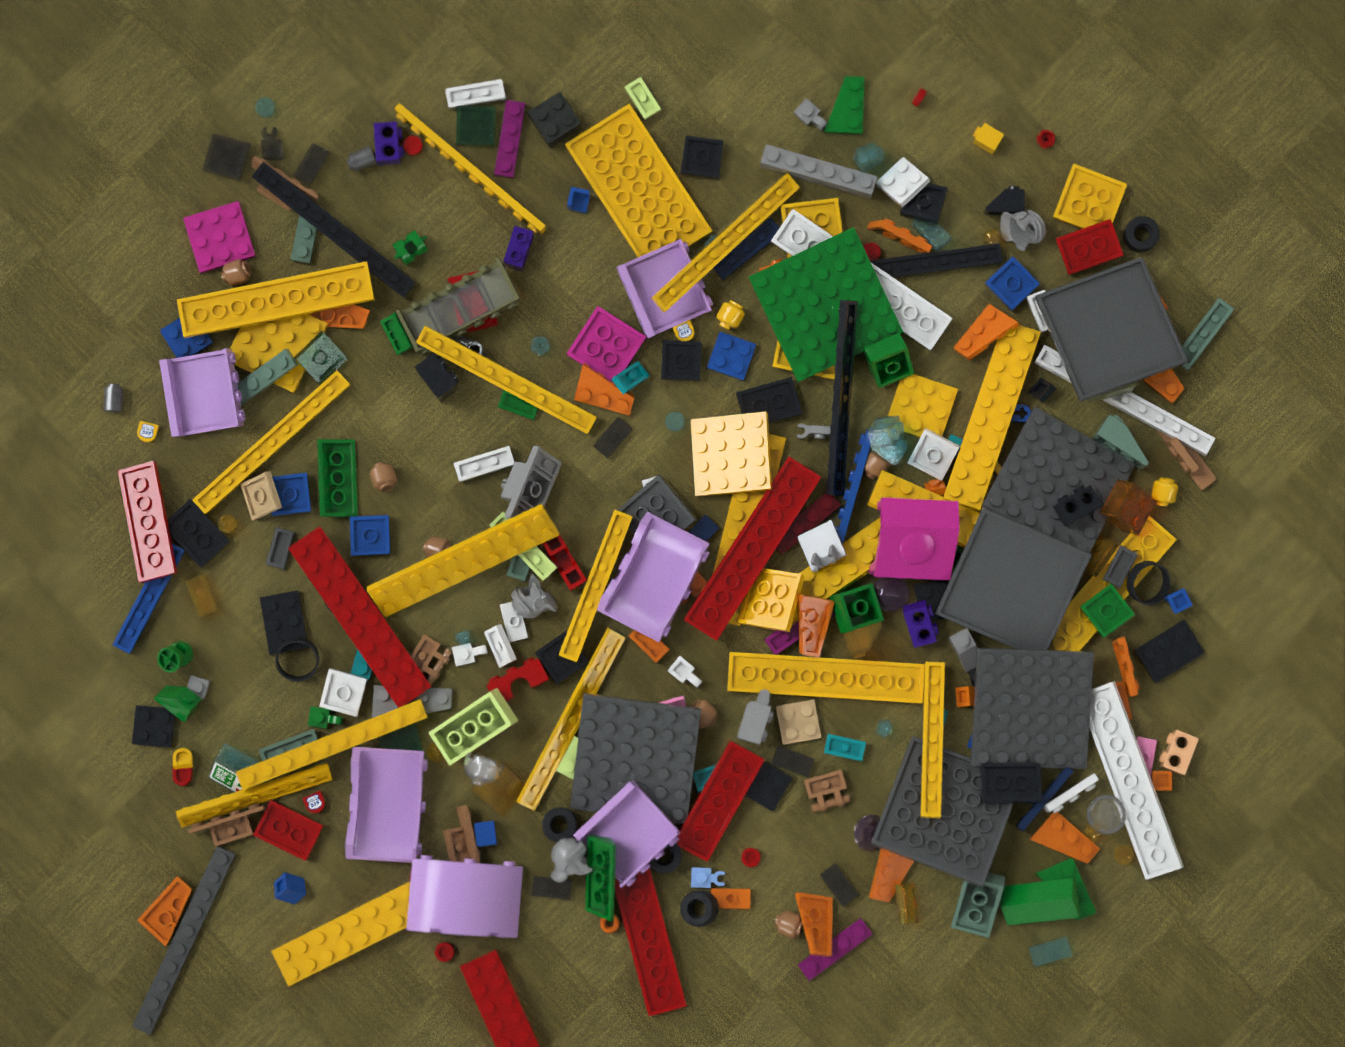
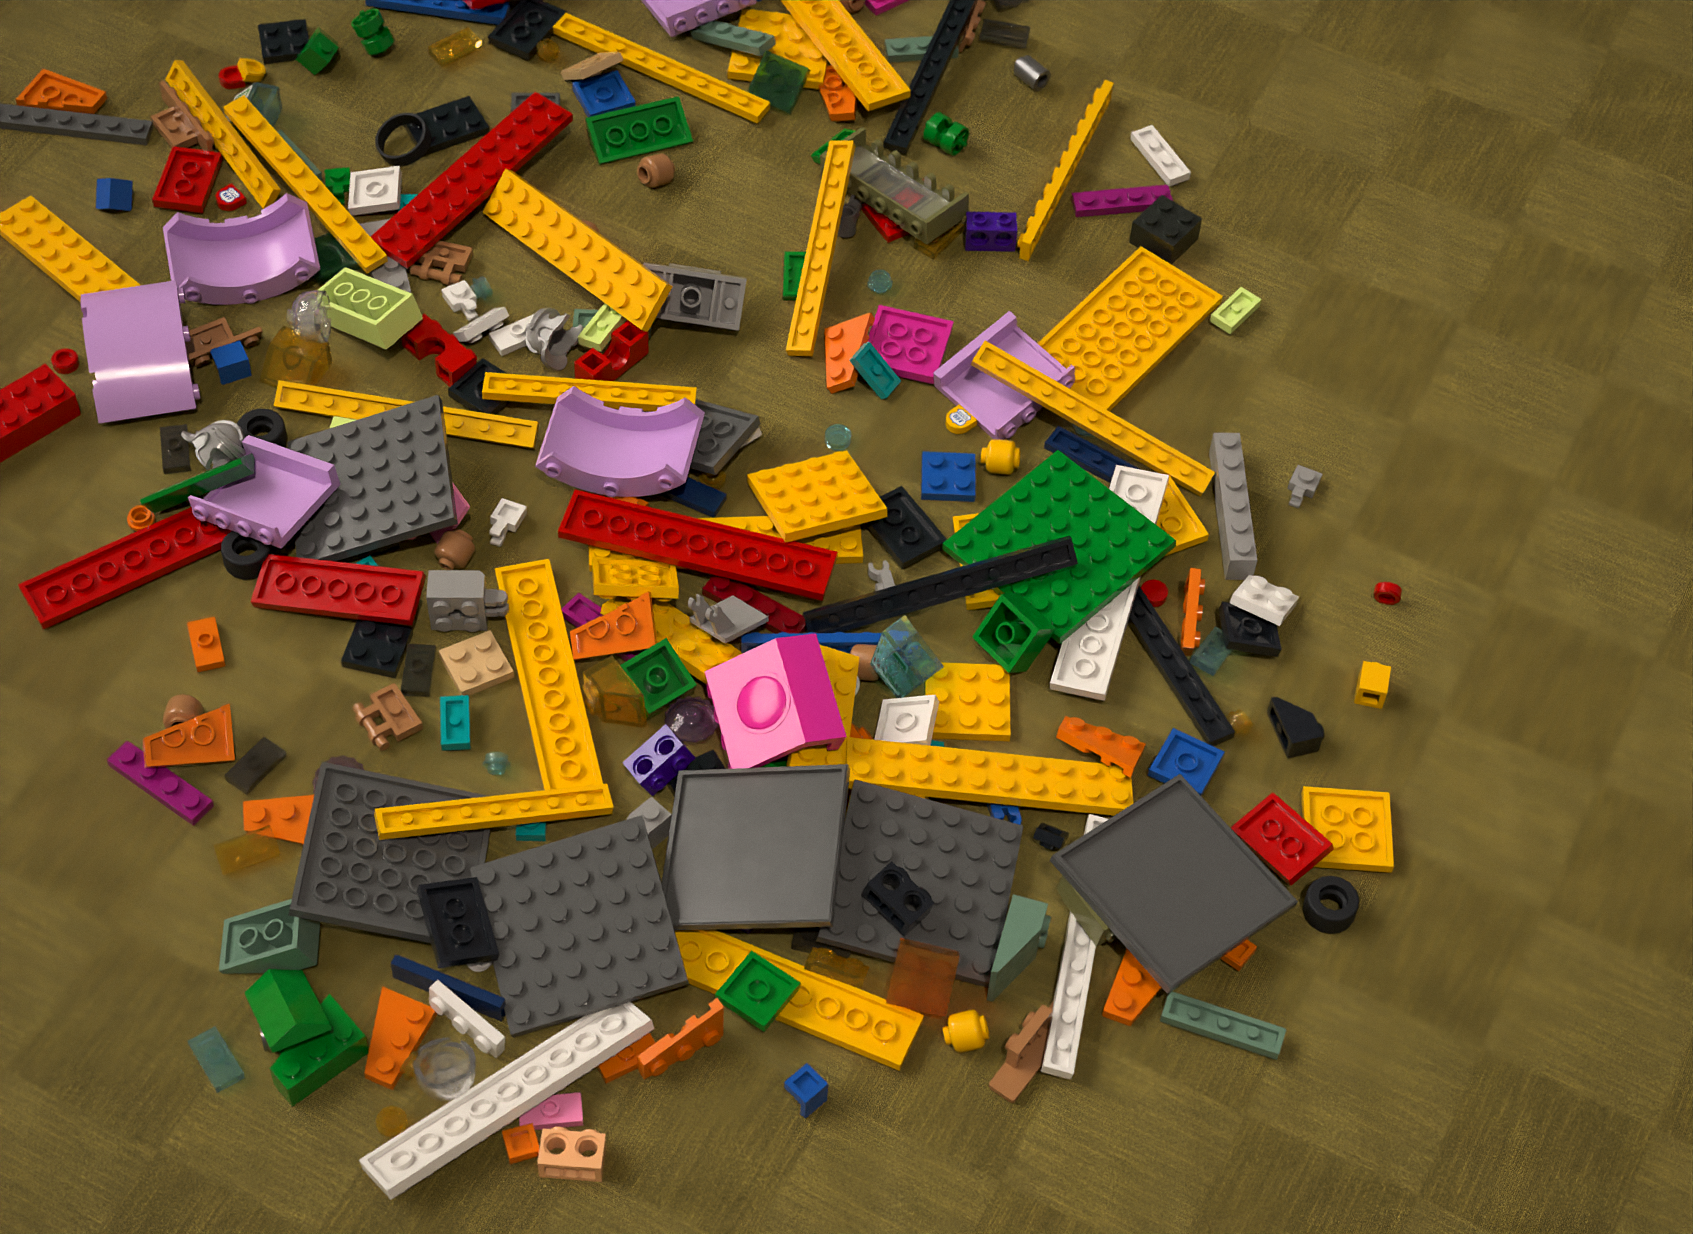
camera: 70 degrees right, 30 degrees down
light grey plate [187,675,210,700] -> none
blue plate [350,515,391,556] -> none
dark purple brick [373,121,404,165] -> none
red tile [403,136,423,156] -> none
black brick [415,353,459,403] -> none
white plate [454,446,515,482] -> none
clear green plate [456,106,496,146] -> none
blue panel [567,187,590,214] -> none
clear smoke plate [593,417,633,459] -> none
orange plate [629,630,670,663] -> none
black plate [661,340,701,381] -> none
black tyre [680,891,719,927] -> none
black plate [681,135,724,179] -> none
light blue plate [691,867,725,888] -> none
red tile [741,848,761,867] -> none
green wing [824,76,864,135] -> none
clear light blue slope [853,142,885,173] -> none
light grey helmet [1000,210,1046,251] -> none
red plate [1036,130,1055,149] -> none
dark grey tile [1102,545,1138,589] -> none
black tyre [1127,561,1170,605] -> none
black plate [1134,620,1205,684] -> none

